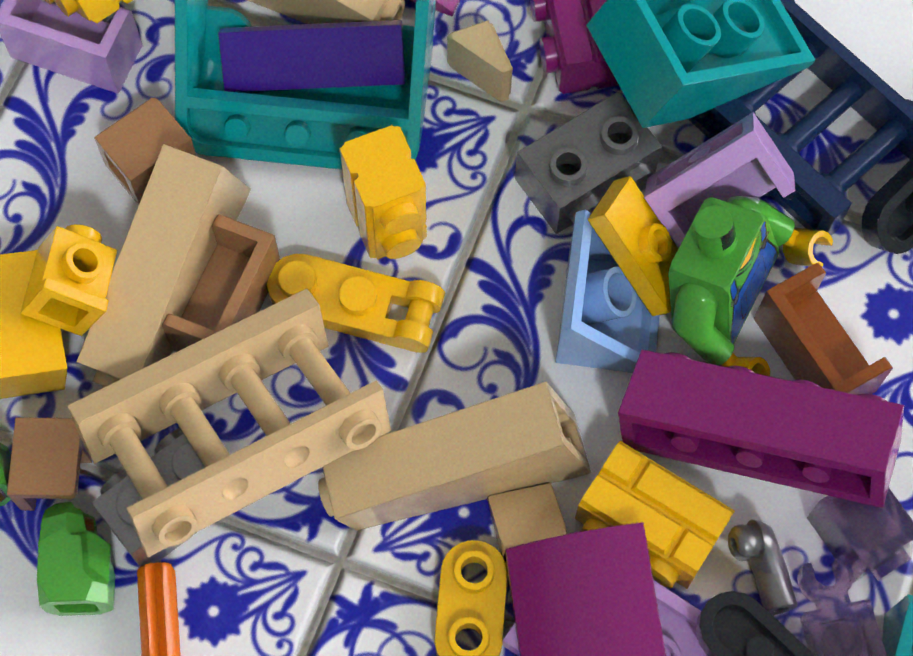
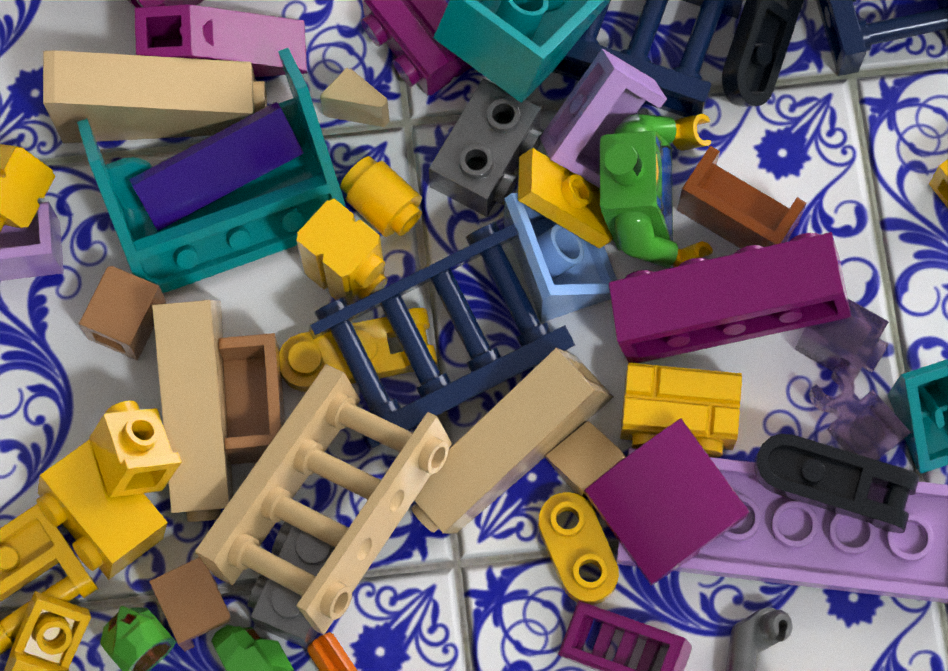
camera: 25 degrees left, 5 degrees up
flat silver arm [728,519,798,615] -> none
none -> dark blue fence [309,222,575,450]
none -> yellow brick [340,156,422,237]

